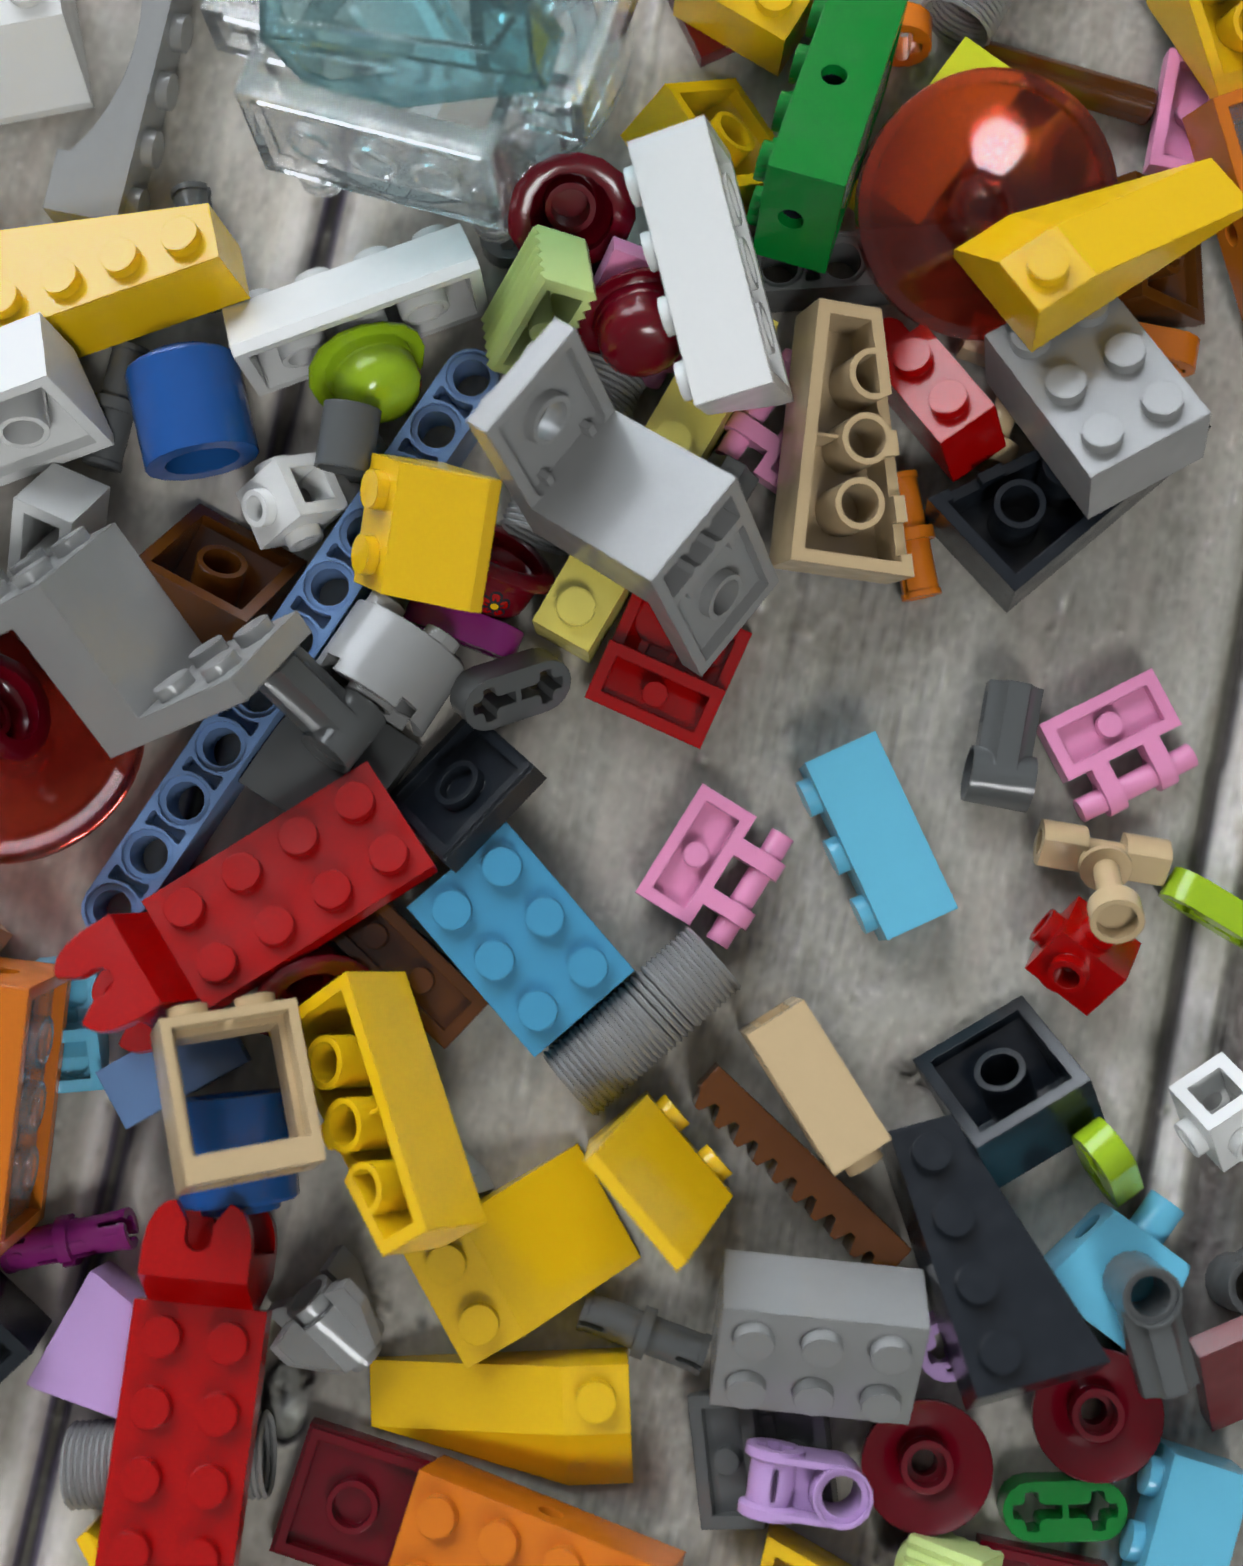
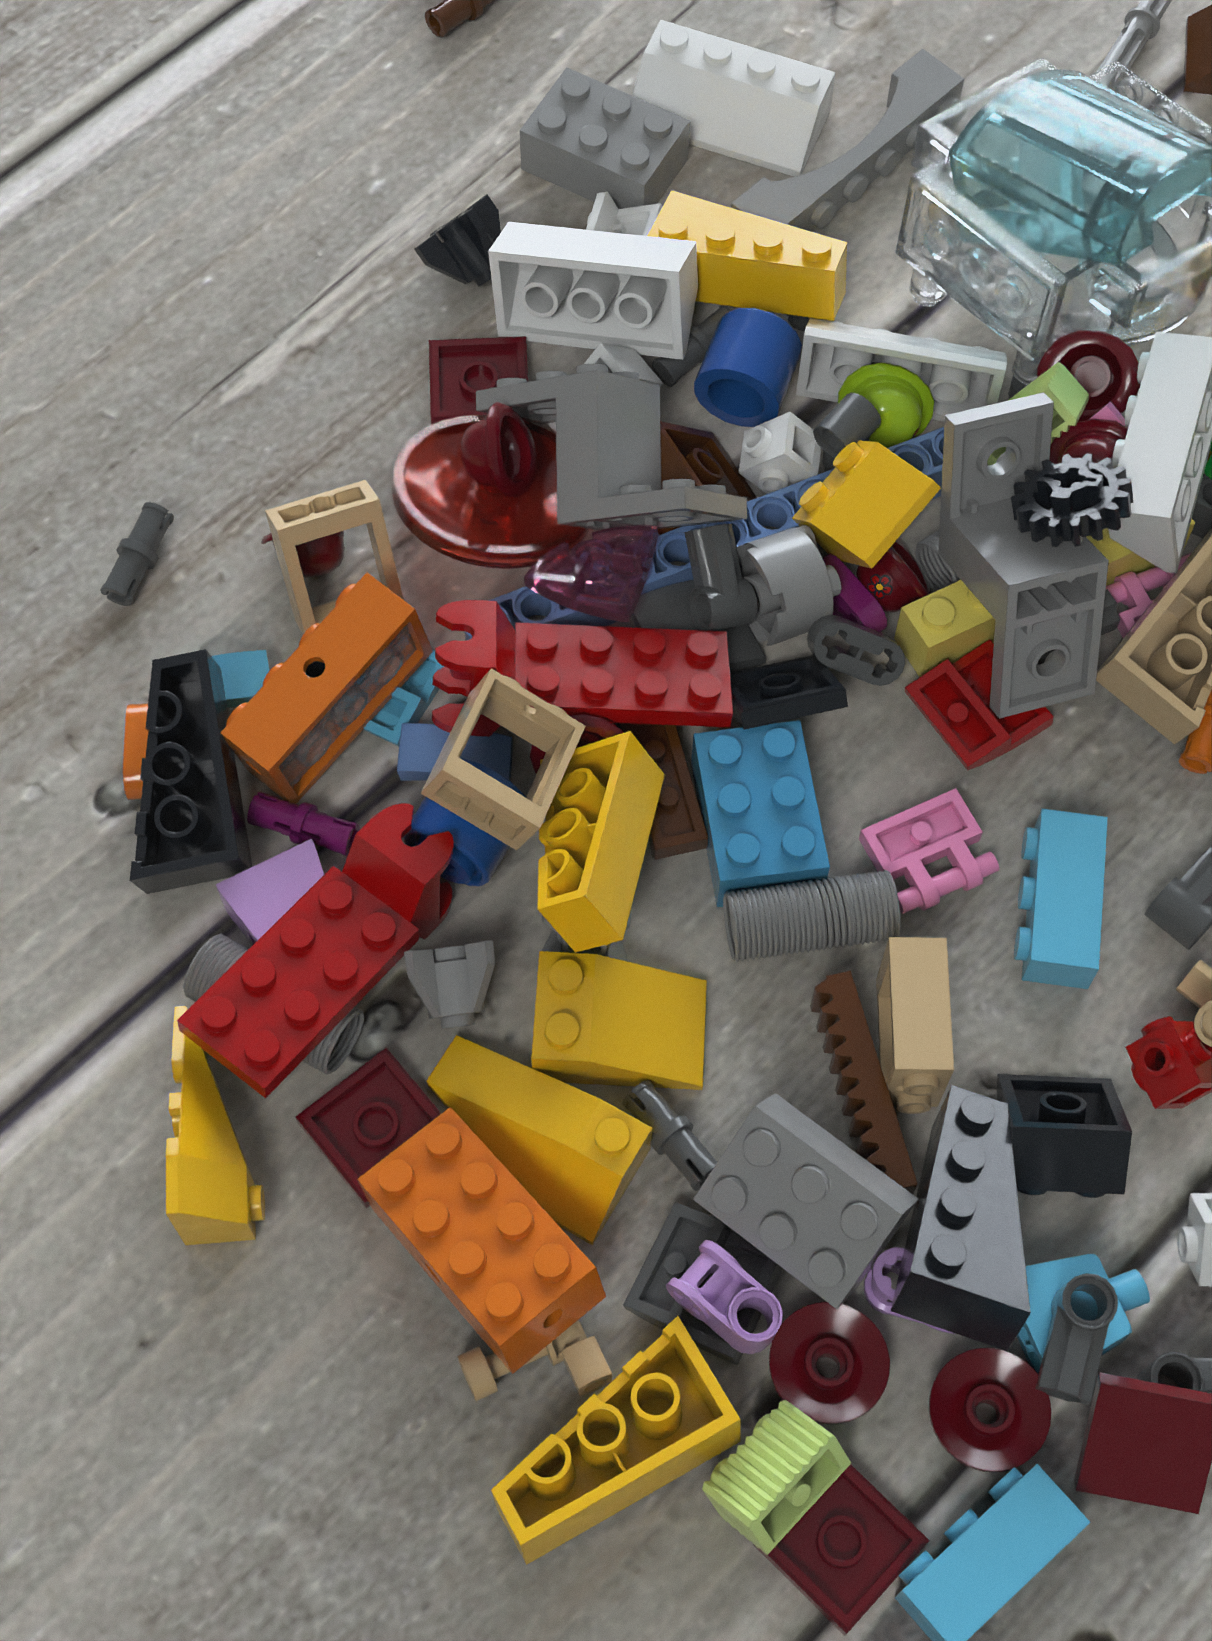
camera: 30 degrees right, 20 degrees down
yellow slope [584,1090,733,1272] -> none
green beam [996,1472,1128,1543] -> none
lime beam [1072,1116,1144,1208] -> none
none -> clear pink brick [524,525,658,623]
none -> black gear [1011,453,1133,547]

